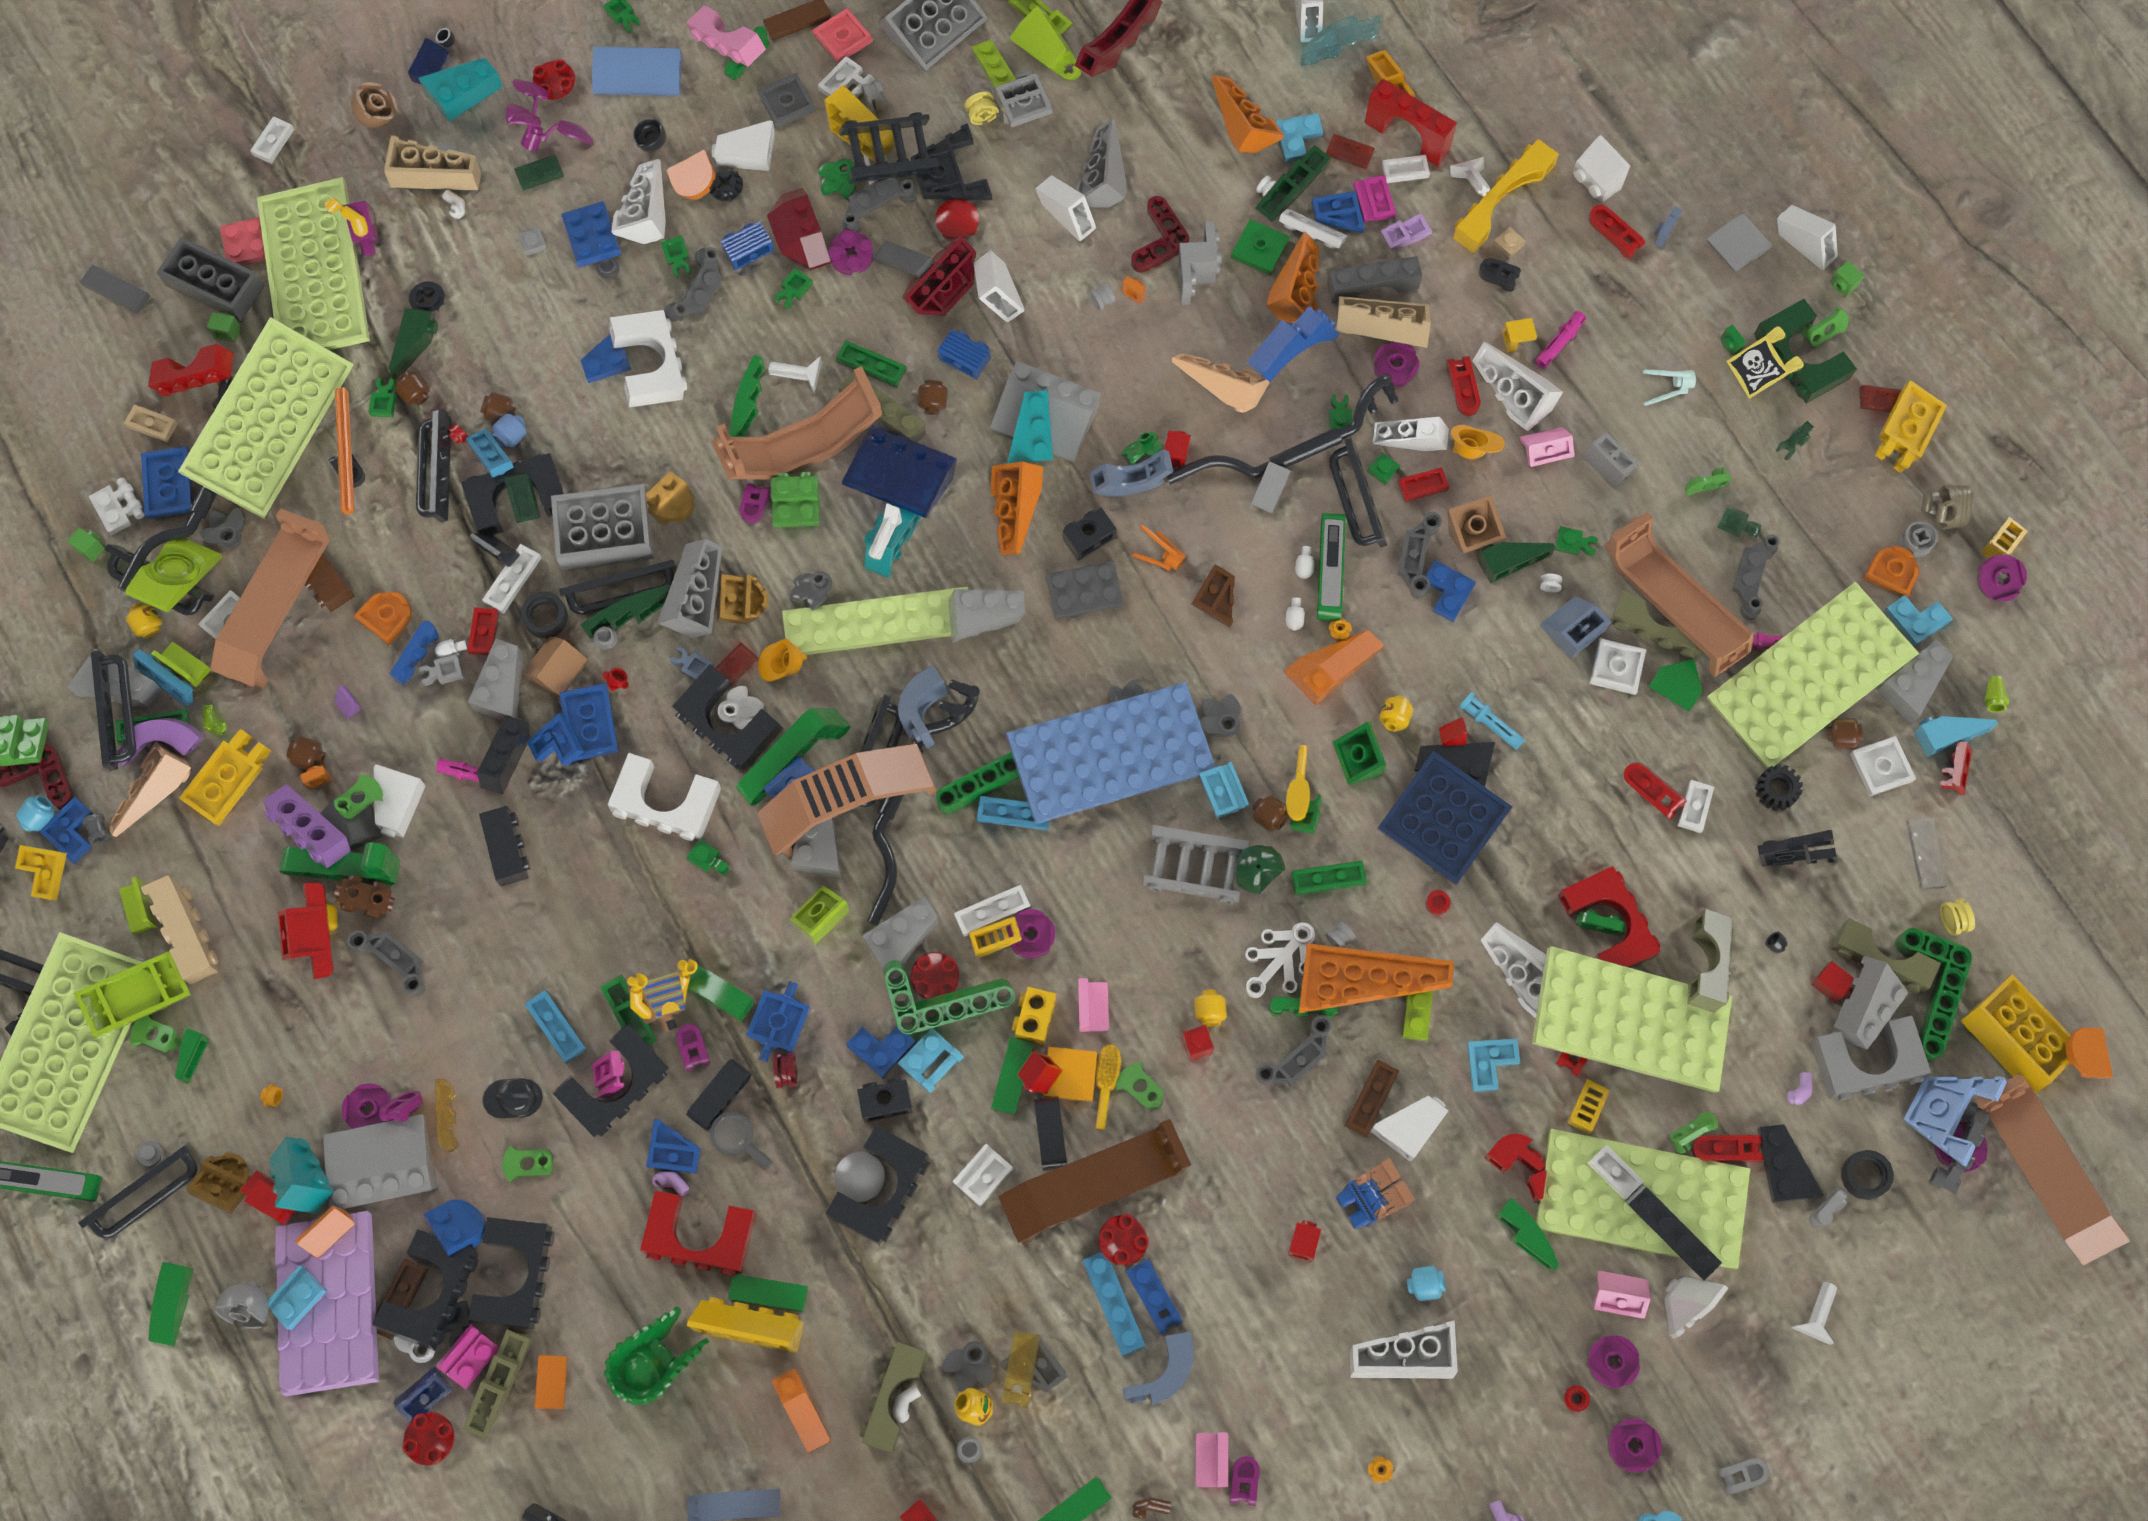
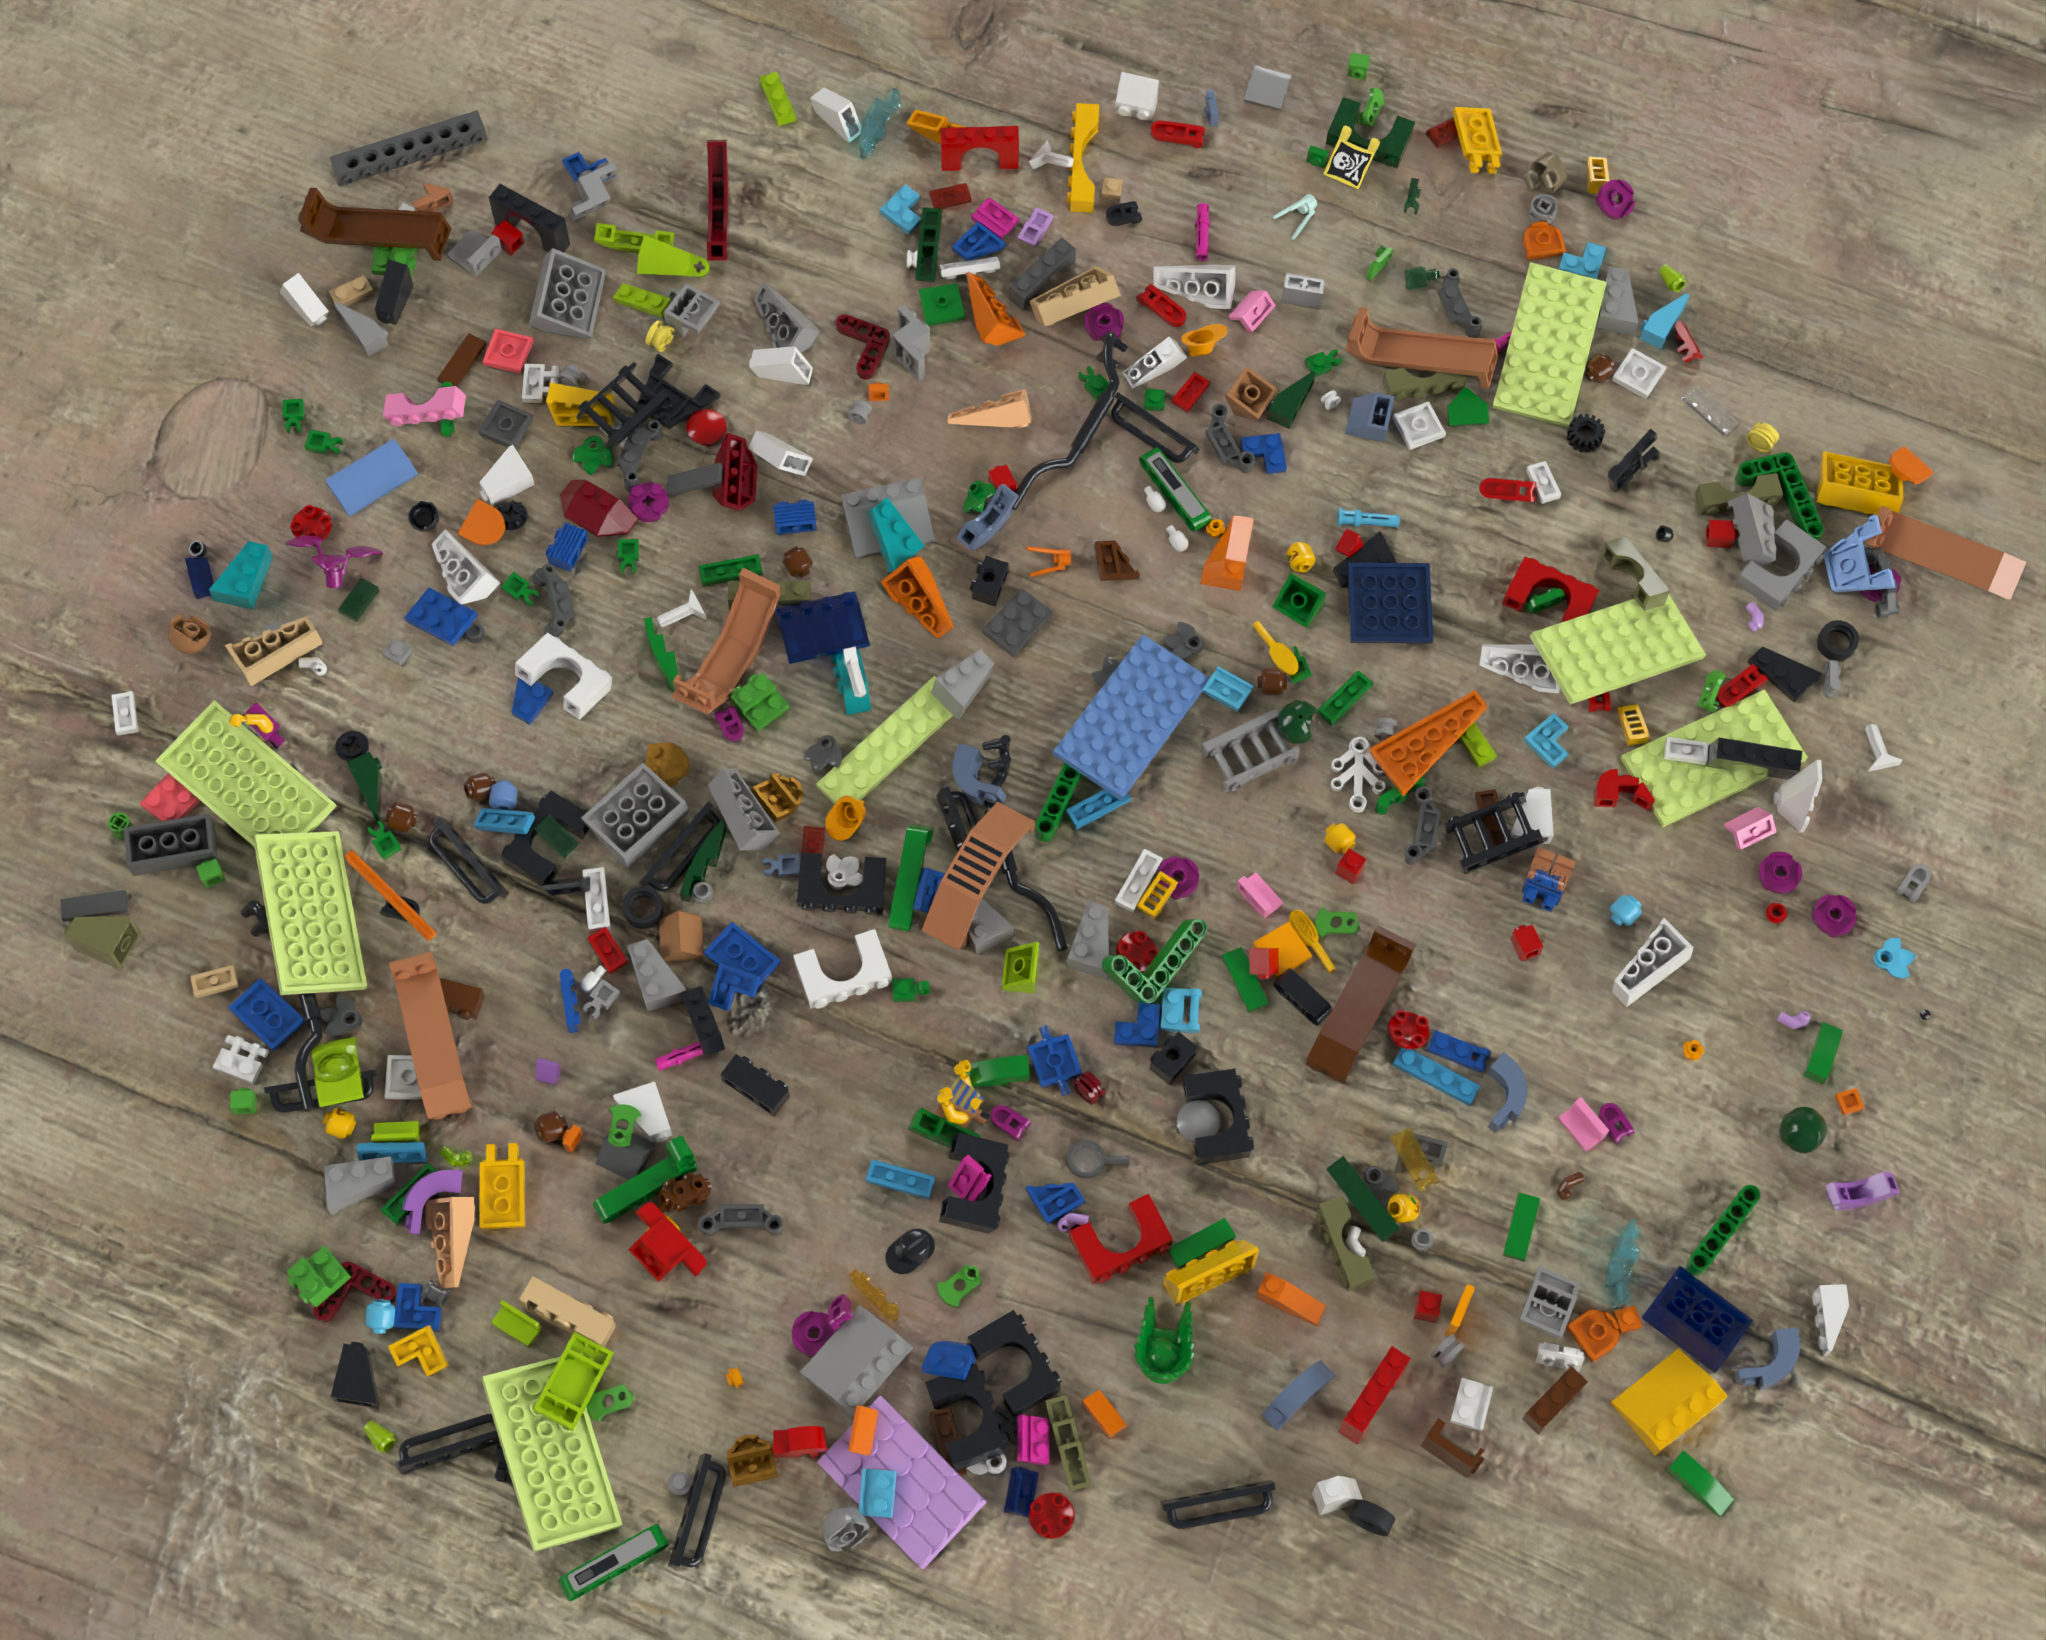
camera: 40 degrees left, 5 degrees down
black piece [91,650,136,771] -> none
red arch [148,344,234,396] -> none
green slope [148,1262,194,1346] -> none
green slope [175,1028,210,1084] -> none
medium lavender brick [263,784,351,868] -> none
teal wedge [269,1137,334,1214] -> none
orange tile [353,591,412,646] -> none
red plate [448,423,469,444] -> none
red plate [602,668,629,691] -> none
black beam [686,1059,752,1131] -> none
white plate [953,1144,1013,1207] -> none
yellow brick [1012,987,1056,1046] -> none
orange wedge [1212,75,1285,154] -> none
blue arch [1247,306,1340,382] -> none
light grey tile [1251,462,1291,513] -> none
white plate [1382,155,1430,183] -> none
red tile [1425,890,1451,915] -> none
green slope [1496,1198,1559,1272] -> none
yellow panel [1502,318,1537,353] -> none
white slope [1777,205,1838,270] -> none
none -> olive slope [64,916,141,970]
none -> bright green wheel [108,812,133,840]
none -> dark green slope [1326,1156,1400,1242]
none -> black fence [1444,792,1544,874]

